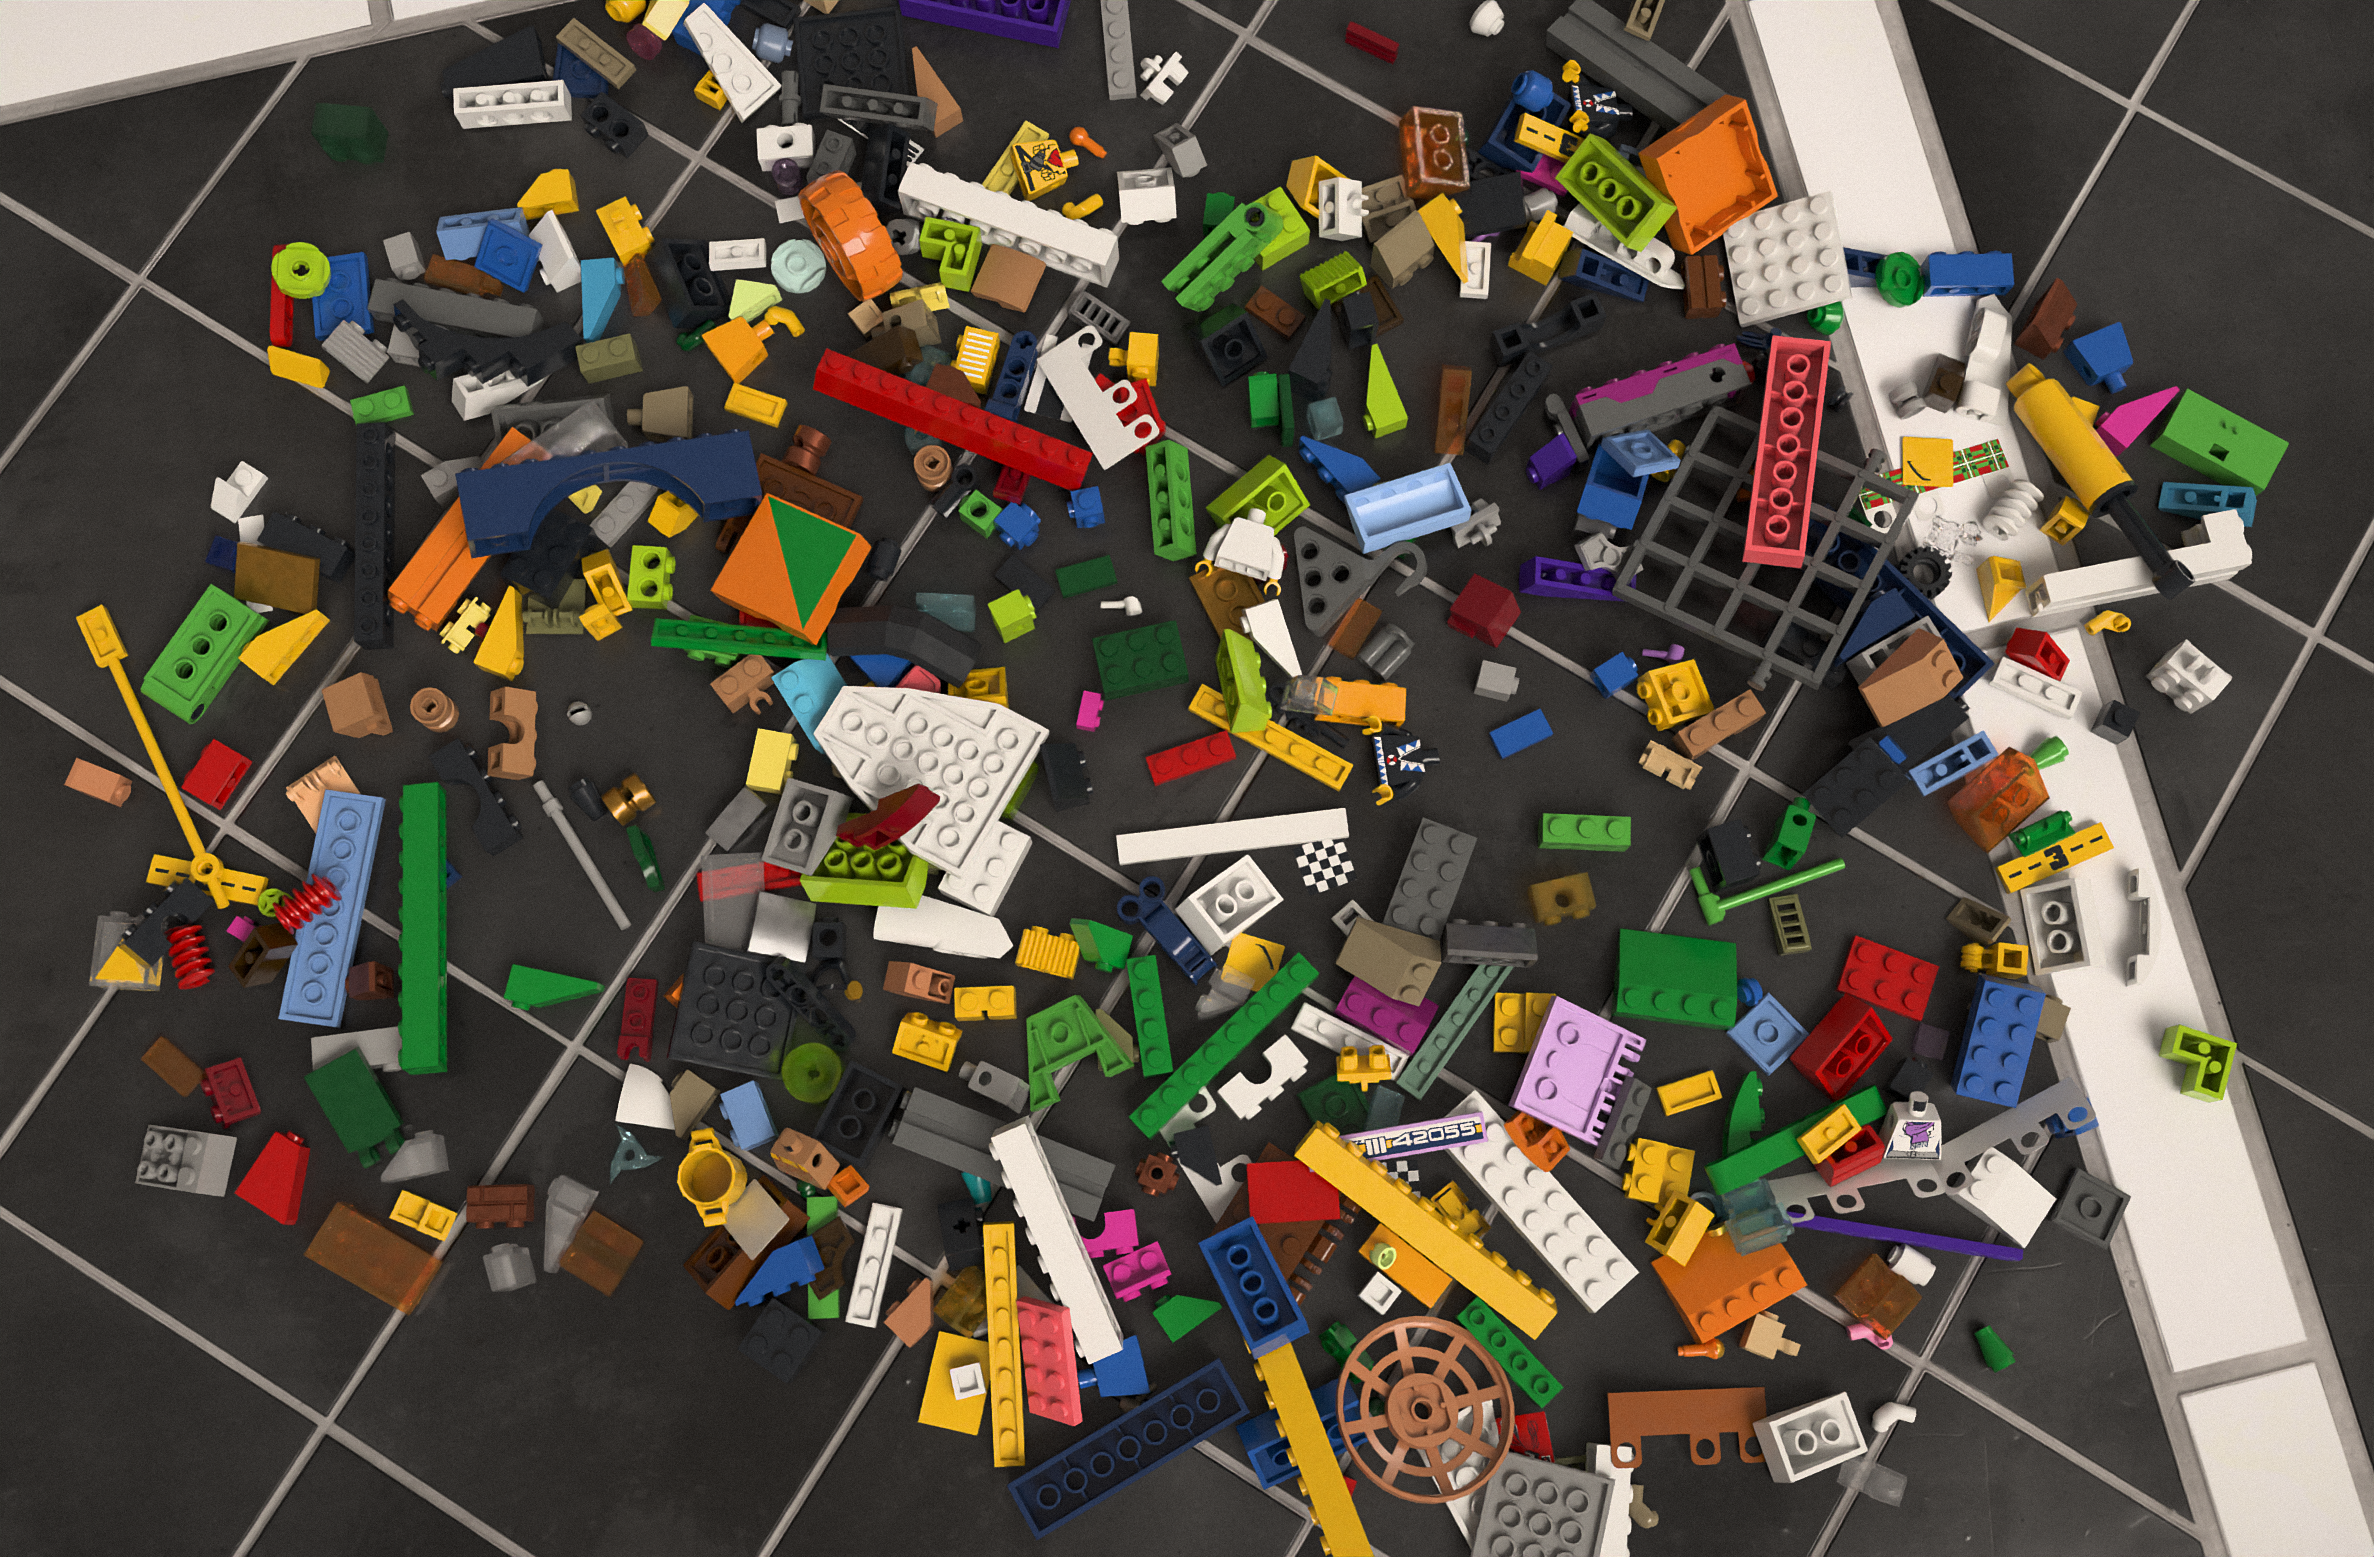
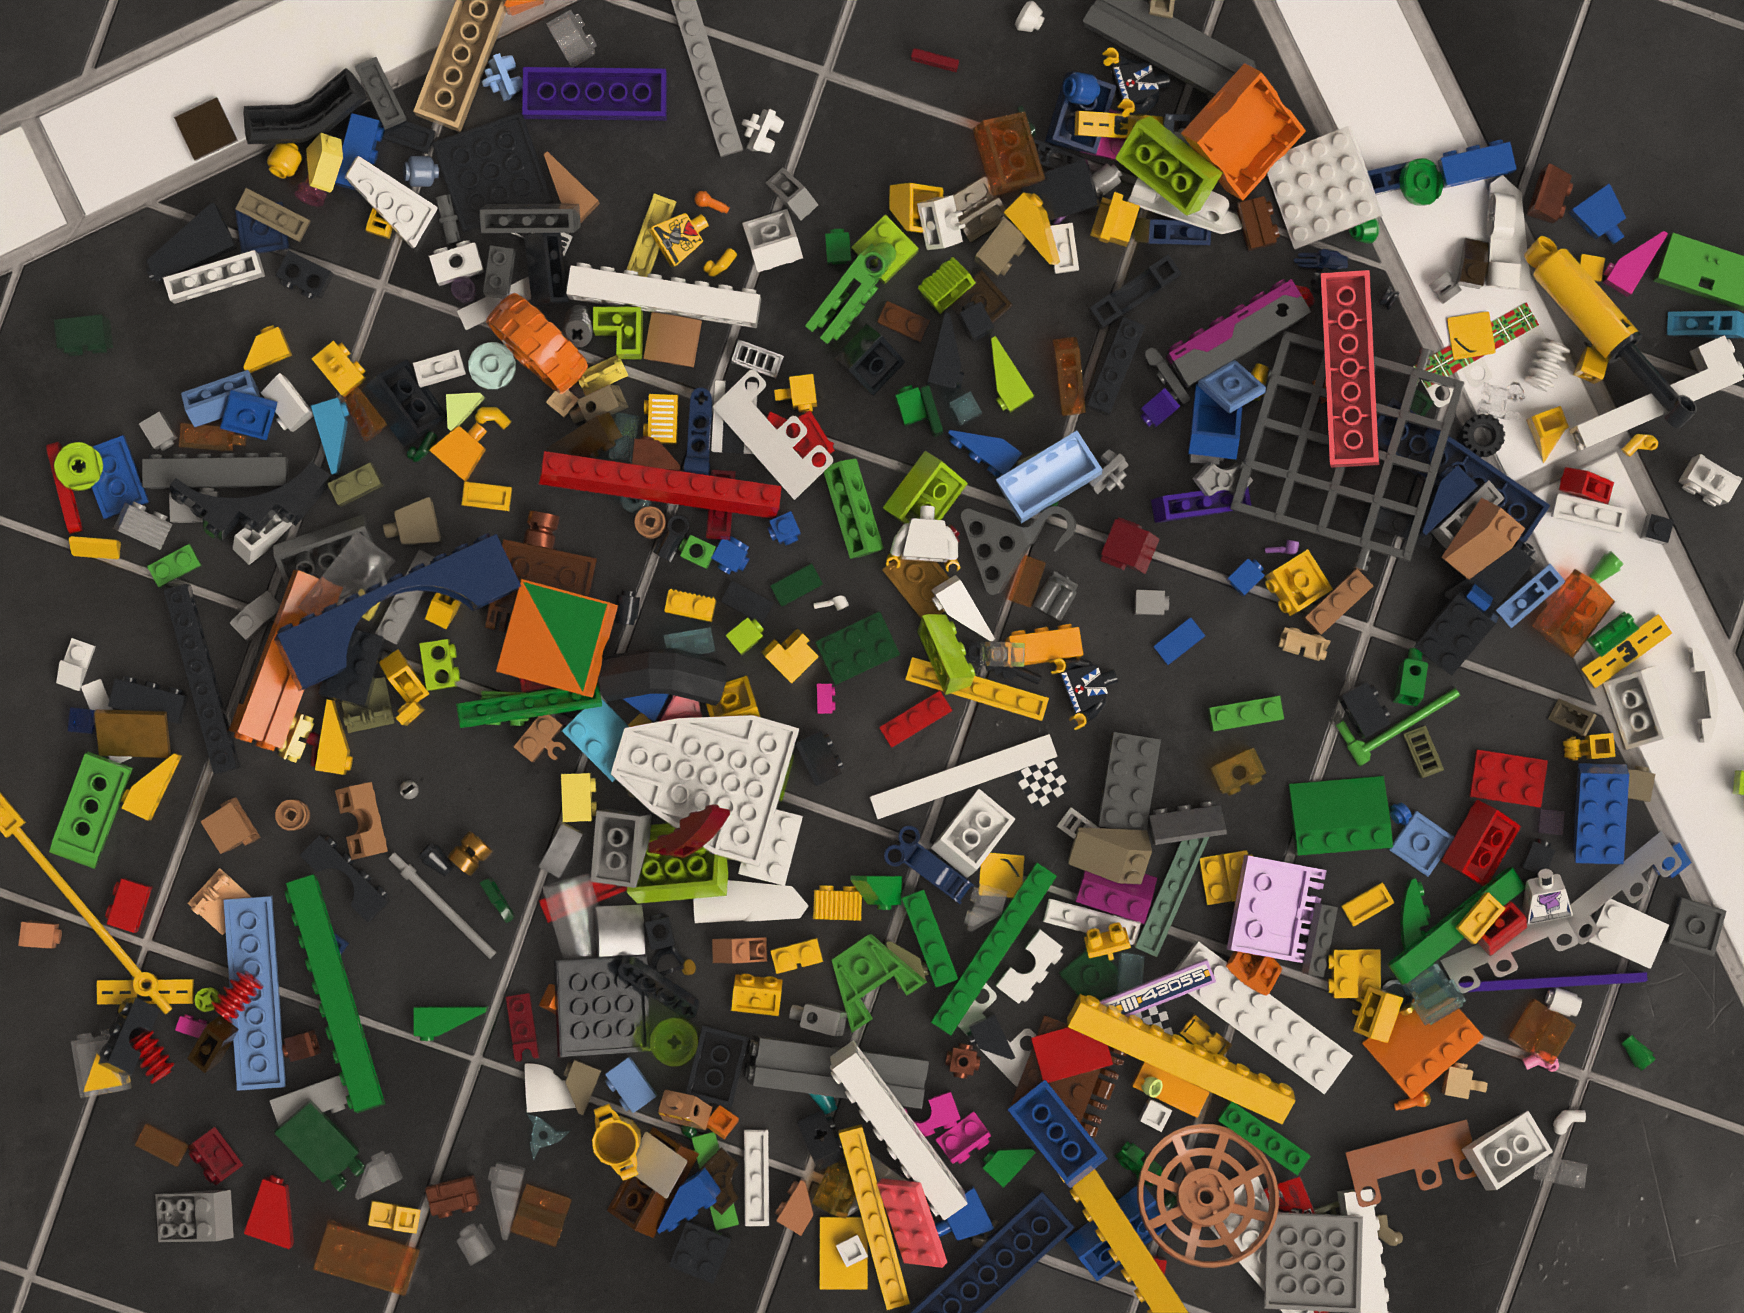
camera: 20 degrees left, 10 degrees up
none -> yellow brick [664,588,716,622]
none -> yellow plate [761,628,819,683]

